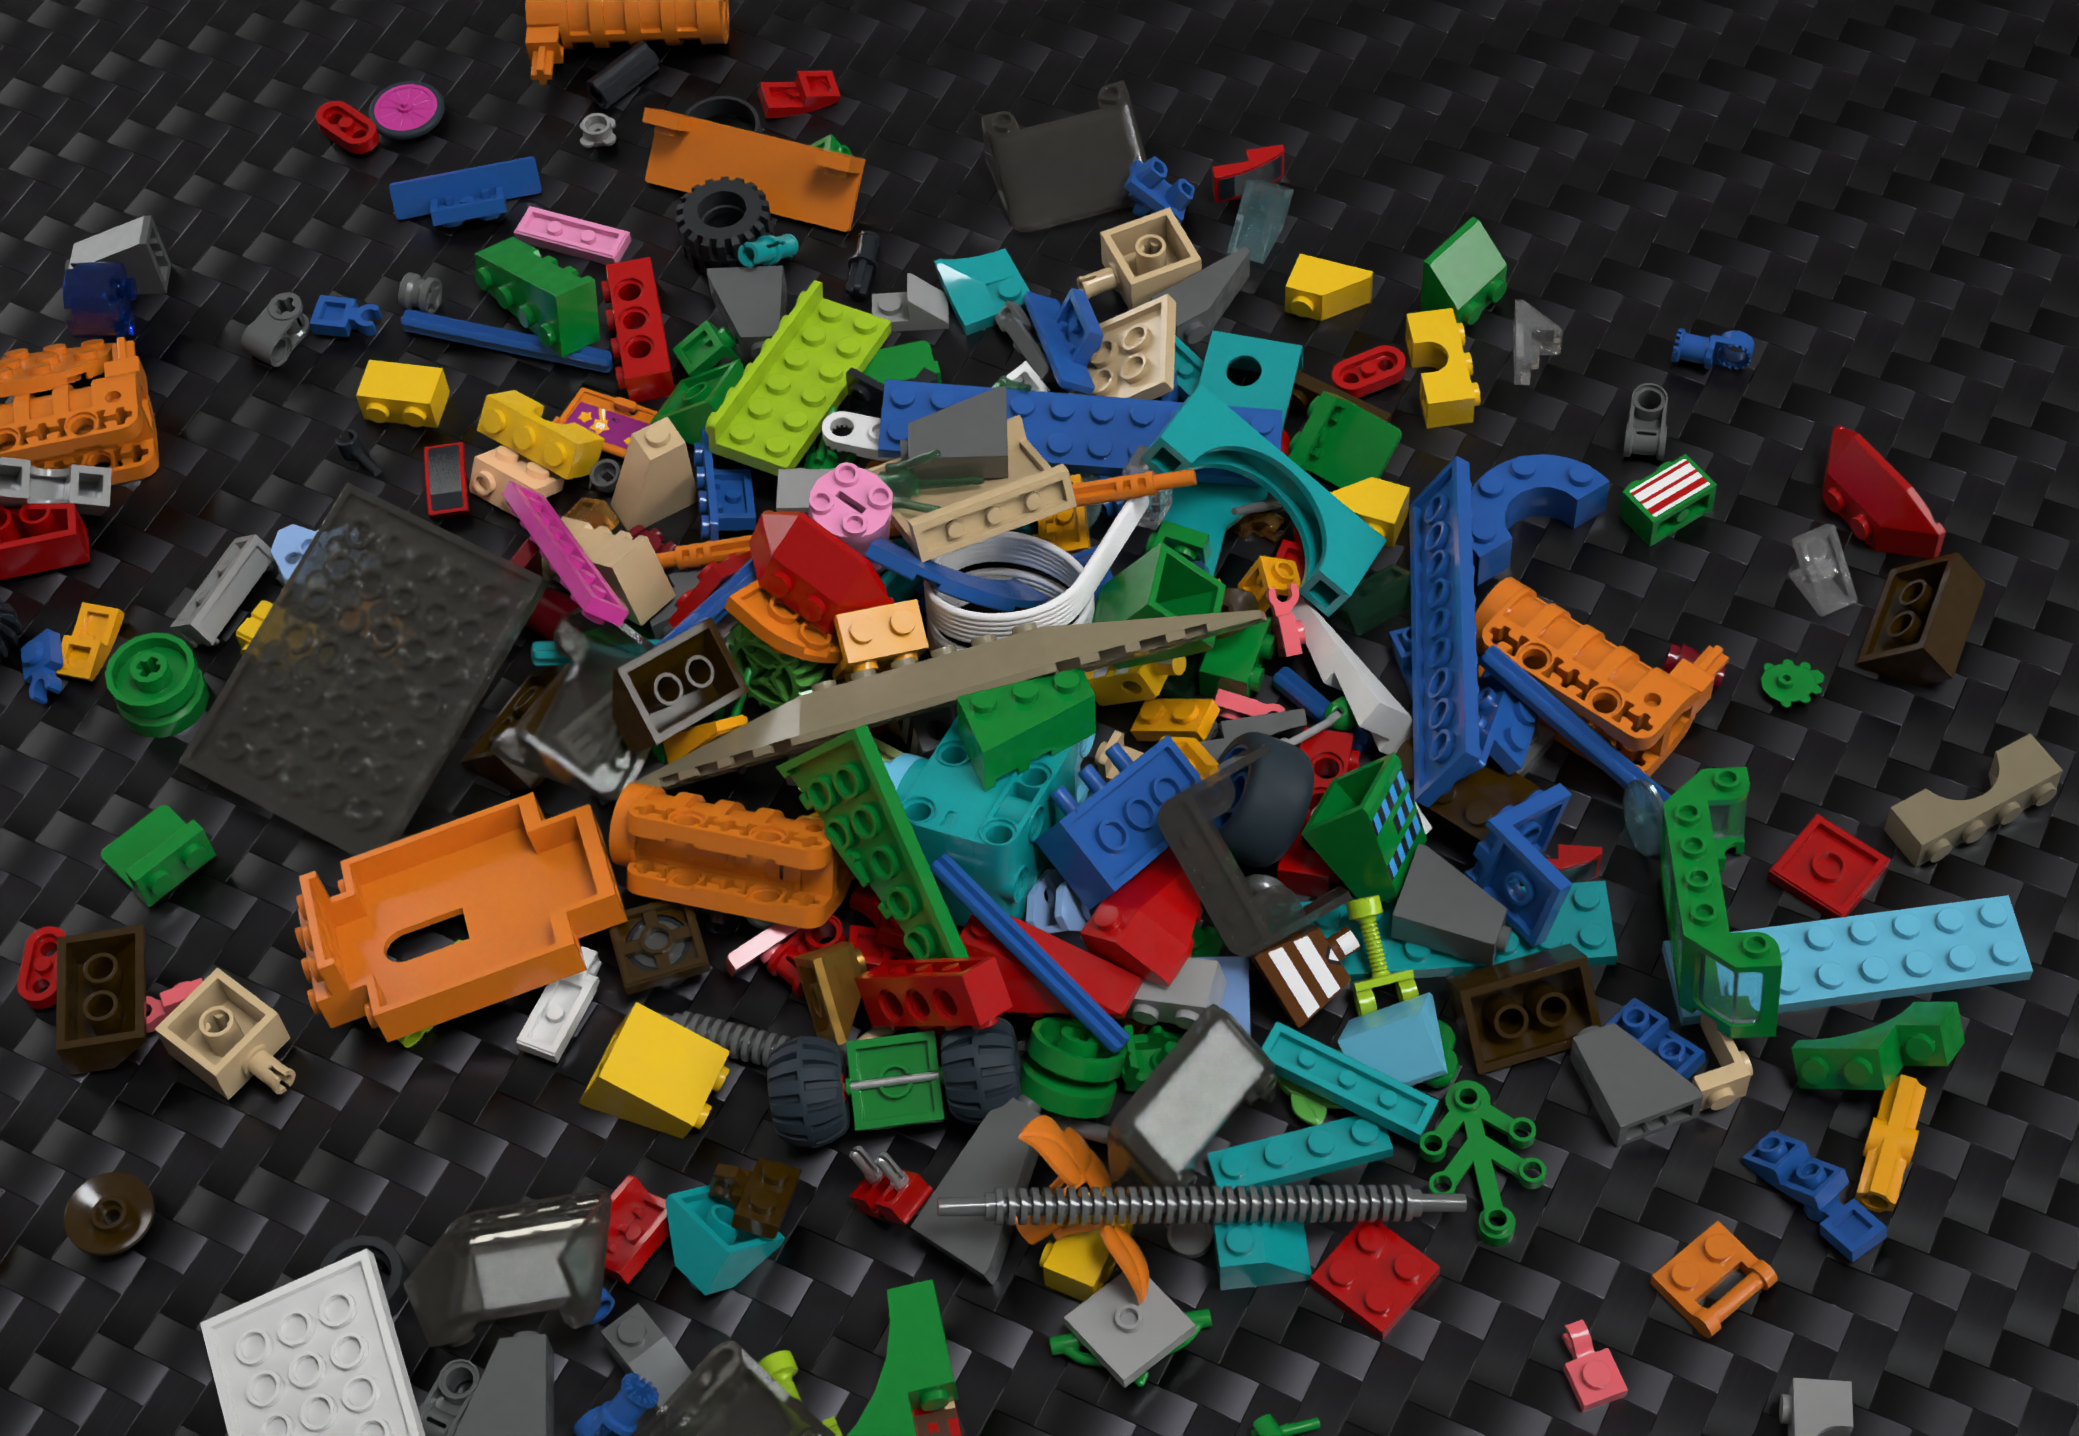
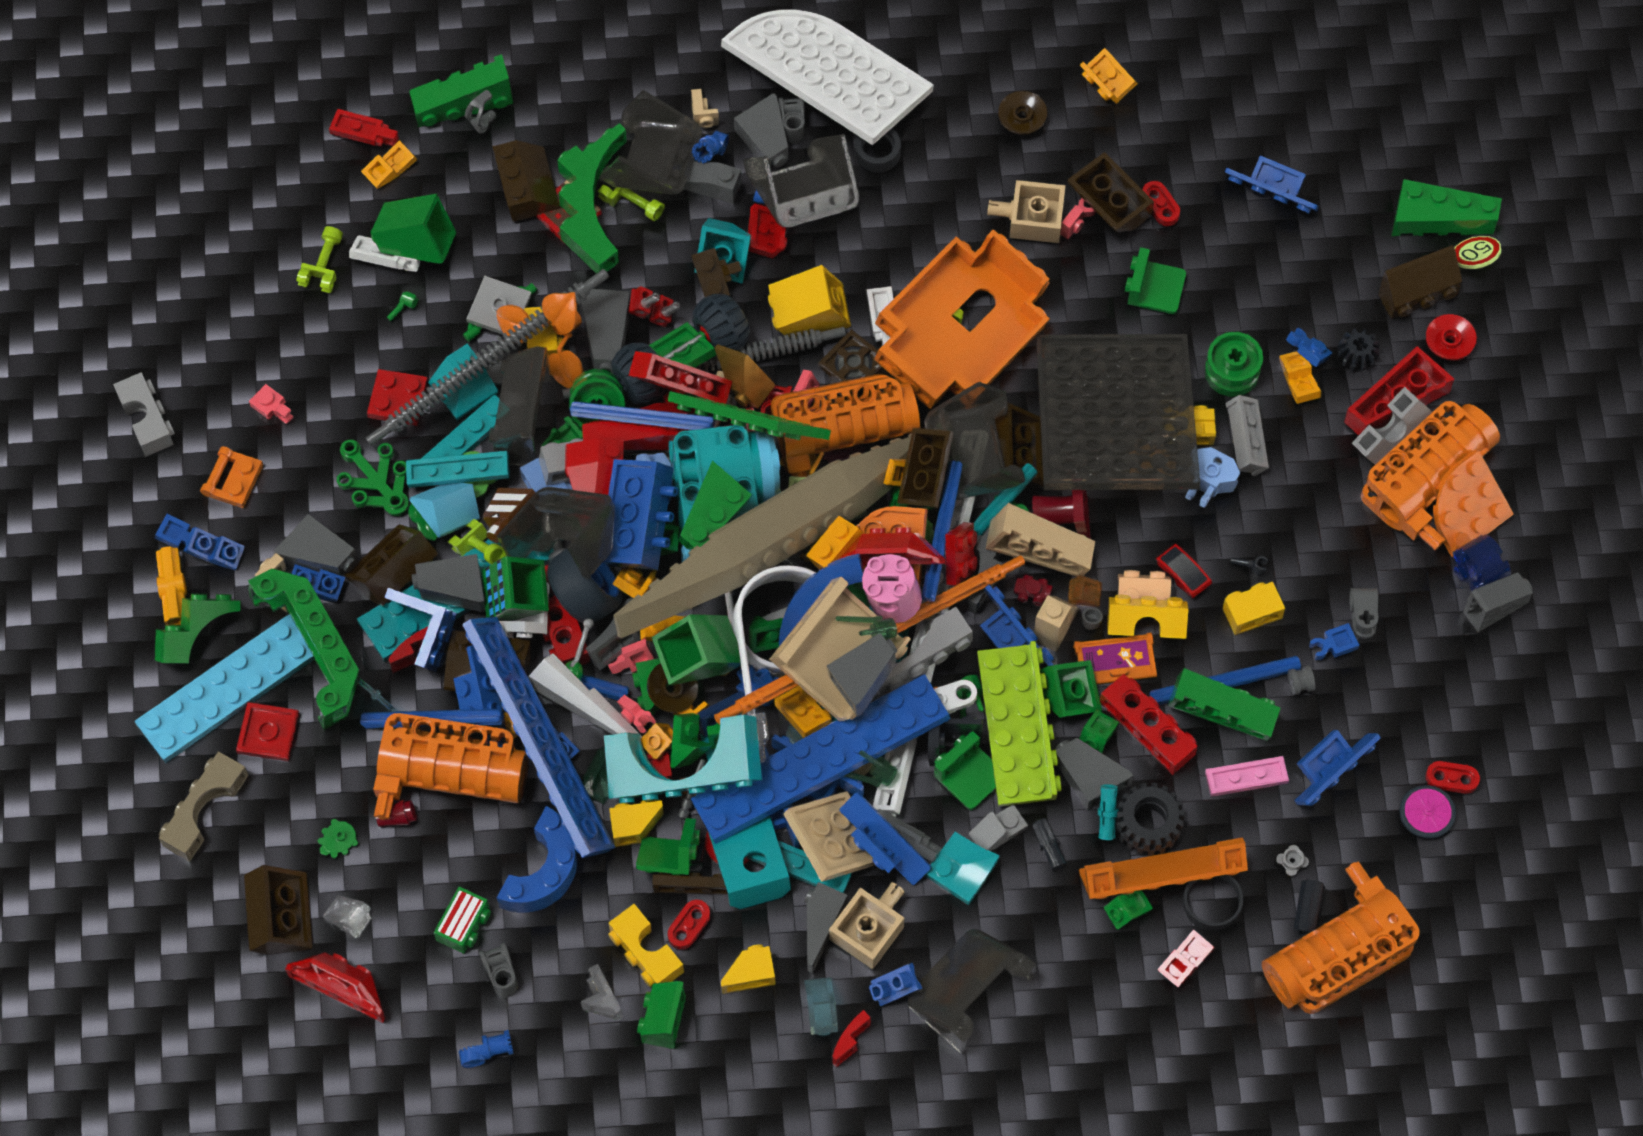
camera: 145 degrees right, 10 degrees up
dark pink plate [503,481,628,627] -> none
none -> green slope [670,713,712,768]

